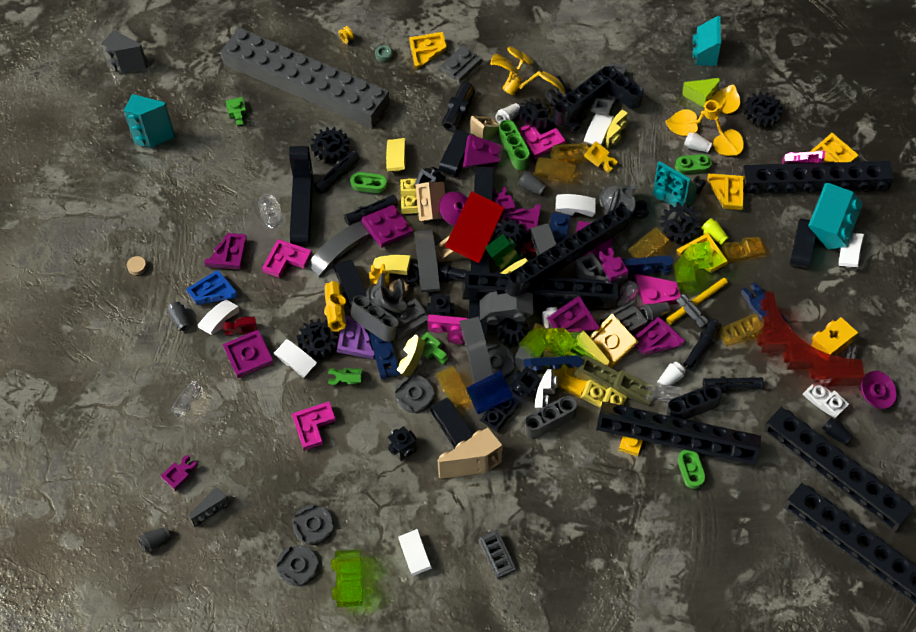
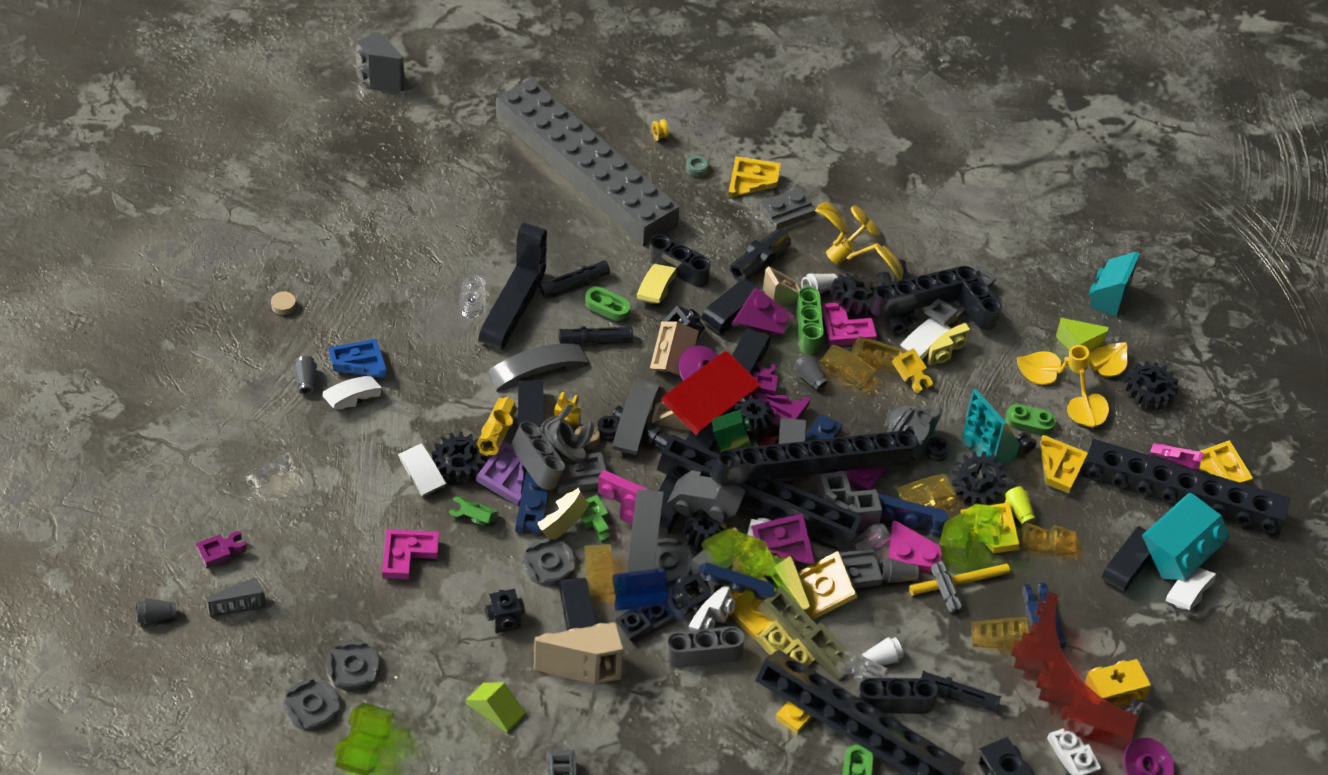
camera: 15 degrees right, 10 degrees down
teal slope [123,94,175,147] -> none
magenta wing [204,233,247,270] -> none
magenta plate [222,330,274,378] -> none
dark red plate [223,316,258,336] -> none
bright green plate [226,97,247,126] -> none
dark pink plate [262,239,312,278] -> none
black gear [311,127,350,163] -> none
magenta plate [362,205,413,248] -> none
light yellow slope [373,255,411,278] -> none
white slope [398,529,432,576] -> none
light yellow slope [400,179,418,214] -> none
black brick [427,294,454,317] -> none
white slope [555,194,596,217] -> none
magenta plate [599,248,628,282] -> none
magenta wing [634,317,685,355] -> none
black pin [683,319,722,371] -> none
white cone [684,132,712,153] -> none
none -> lime slope [466,682,525,734]
none -> black beam [649,234,711,287]

